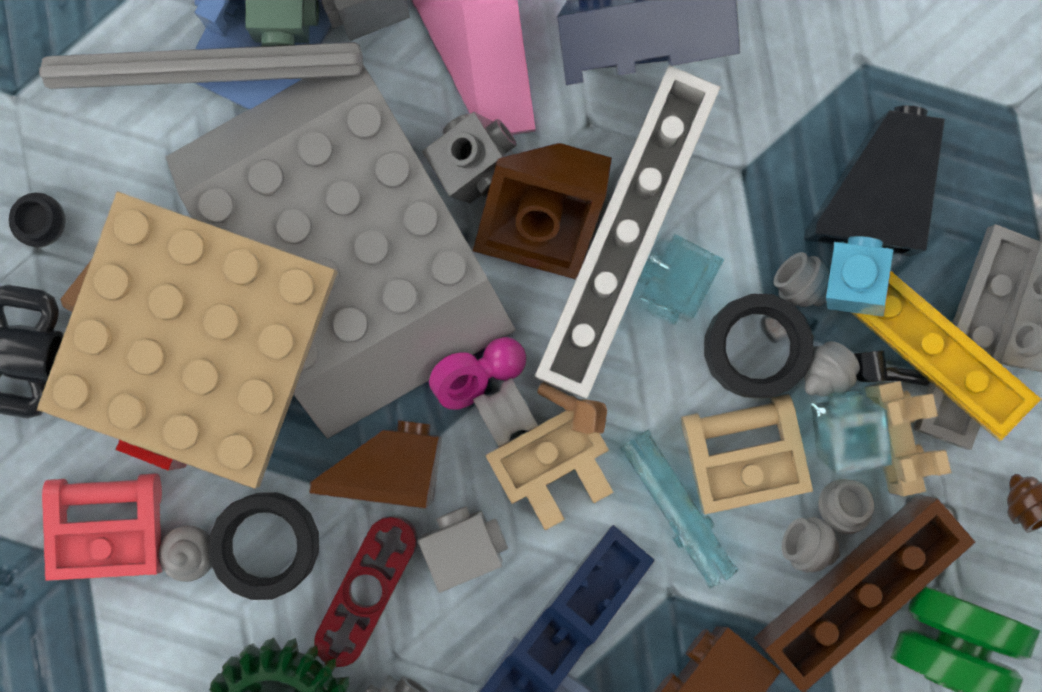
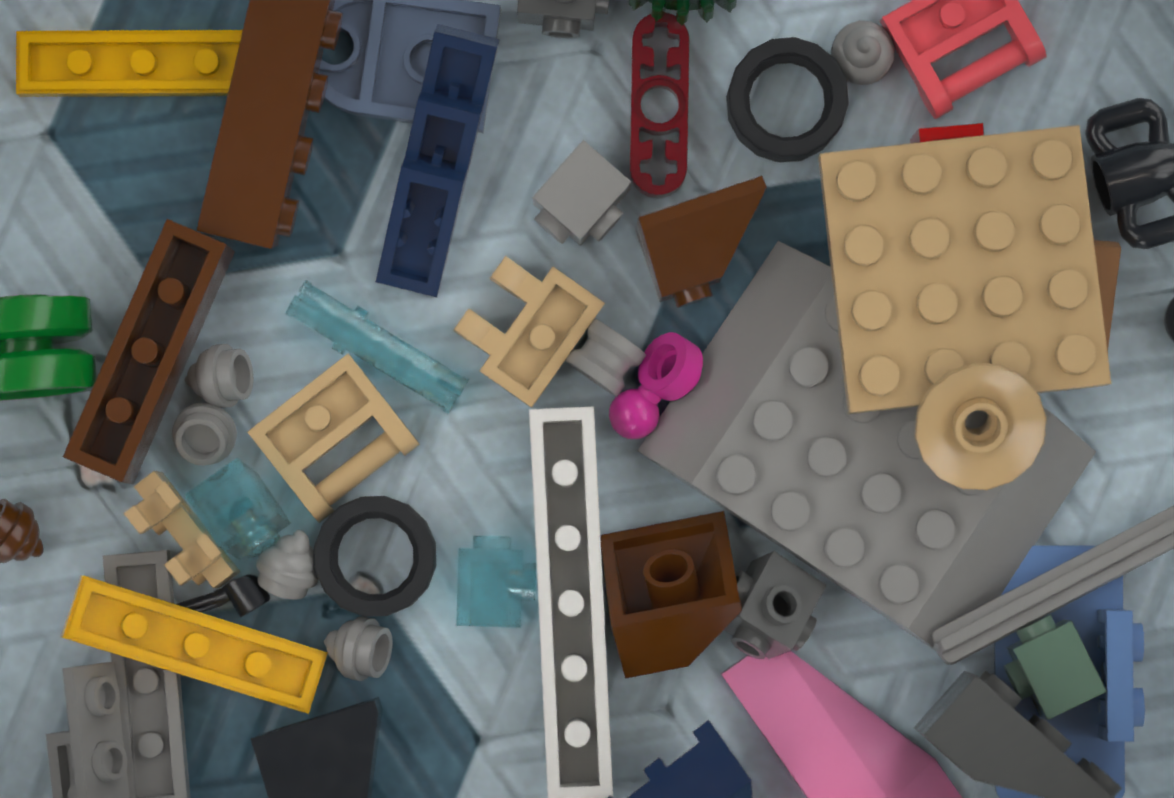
camera: 150 degrees right, 0 degrees up
medium nougat hand [537,382,607,434] -> none
medium azure brick [826,236,893,317] -> none
none -> tan dish [915,363,1047,490]

